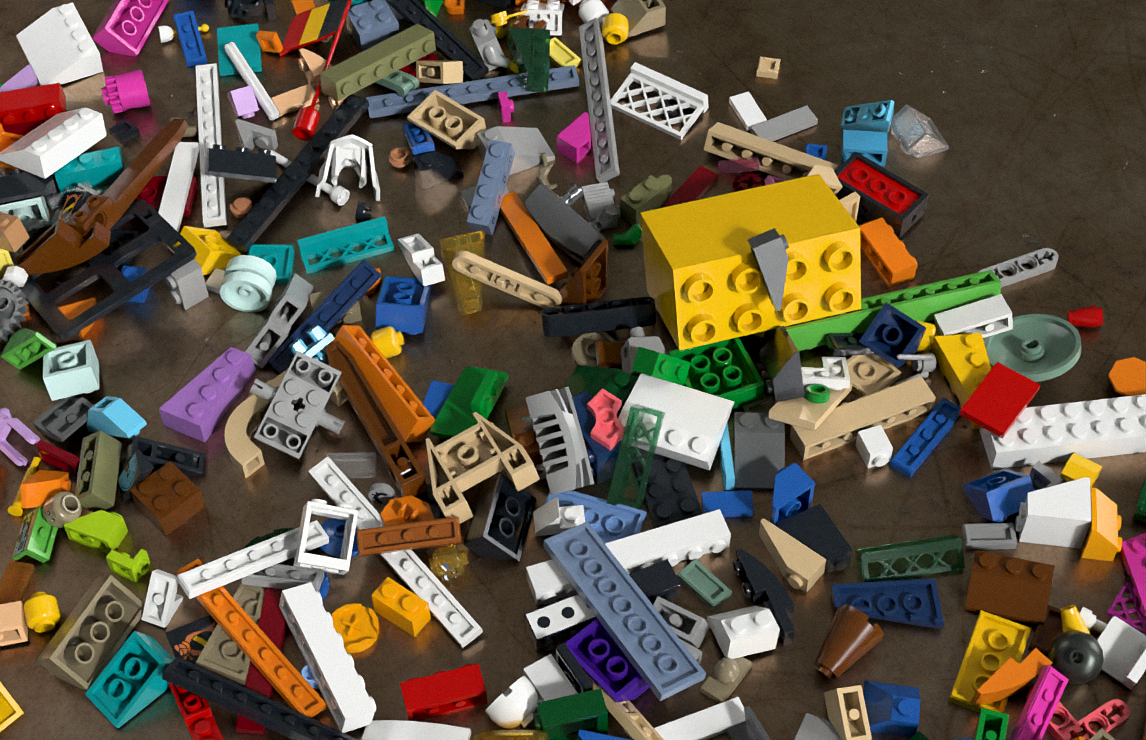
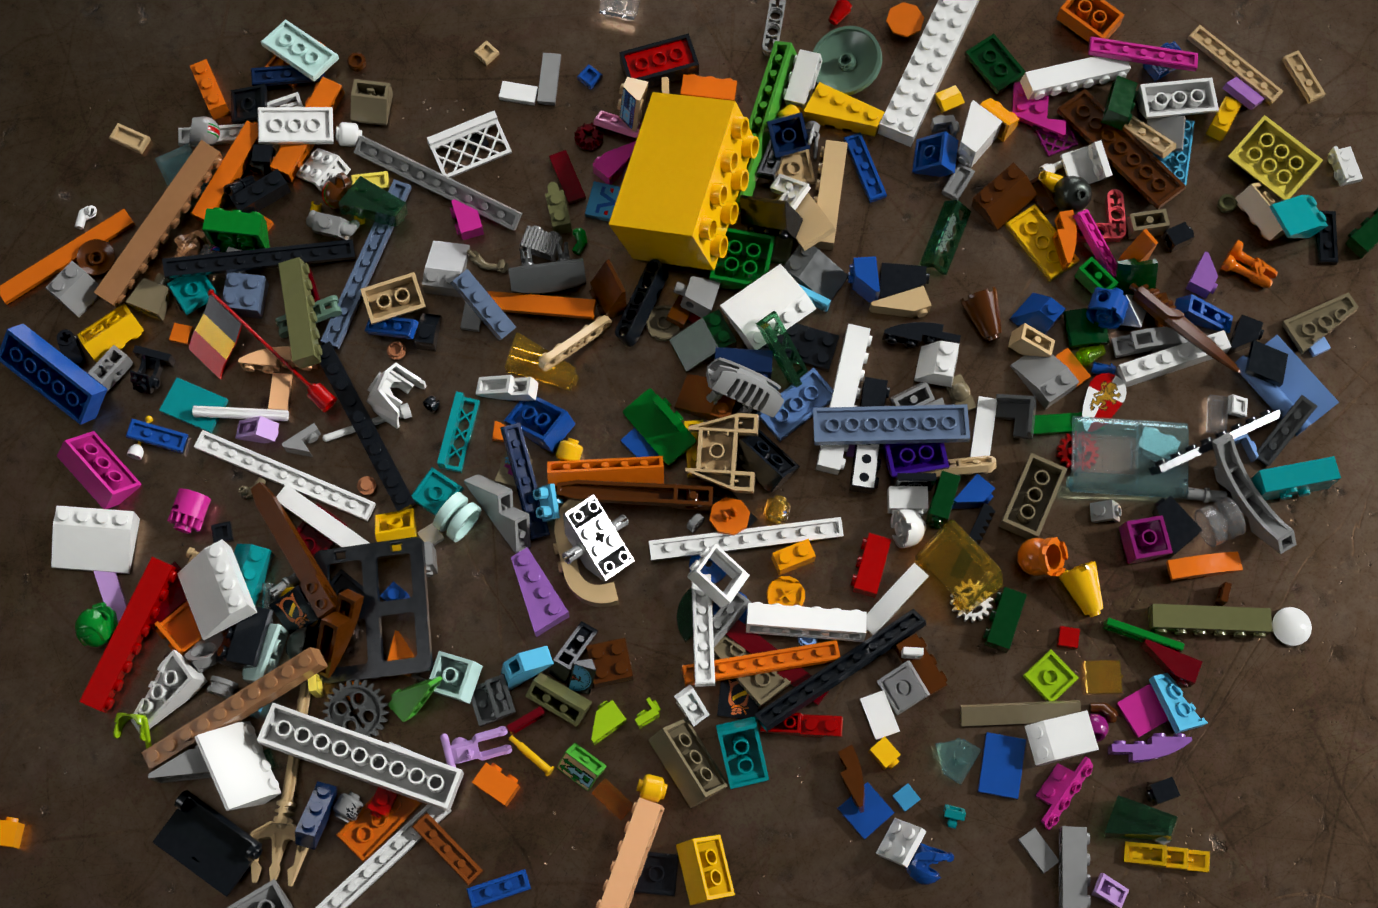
camera: 60 degrees left, 20 degrees up
white tile [3,266,28,287] -> none
orange slope [21,470,72,508] -> none
dark tan head [43,491,82,528] -> none
black slope [205,144,276,183] -> none
orange tile [256,31,283,53] -> none
clear tile [326,452,377,478] -> none
dark orange tile [356,517,462,557] -> none
tan slope [416,61,463,84] -> none
yellow plate [490,9,527,27] -> none
dark pink plate [498,91,514,123] -> none
white slope [533,497,585,536] -> none
coral tile [587,388,626,451] -> none
yellow head [602,13,629,45] -> none
green brick [632,347,691,386] -> none
sand green tile [677,558,732,611] -> none
blue tile [701,490,754,517] -> none
tan brick [704,122,839,180] -> none
clear pink axle [717,157,760,174] -> none
slope [747,228,789,311] -> none
green tile [805,384,830,404] -> none
dark blue wing [831,579,944,629] -> none
medium azure slope [840,100,894,133] -> none
dark azure brick [841,130,888,166] -> none
white brick [855,425,893,468] -> none
red tile [959,362,1040,439] -> none

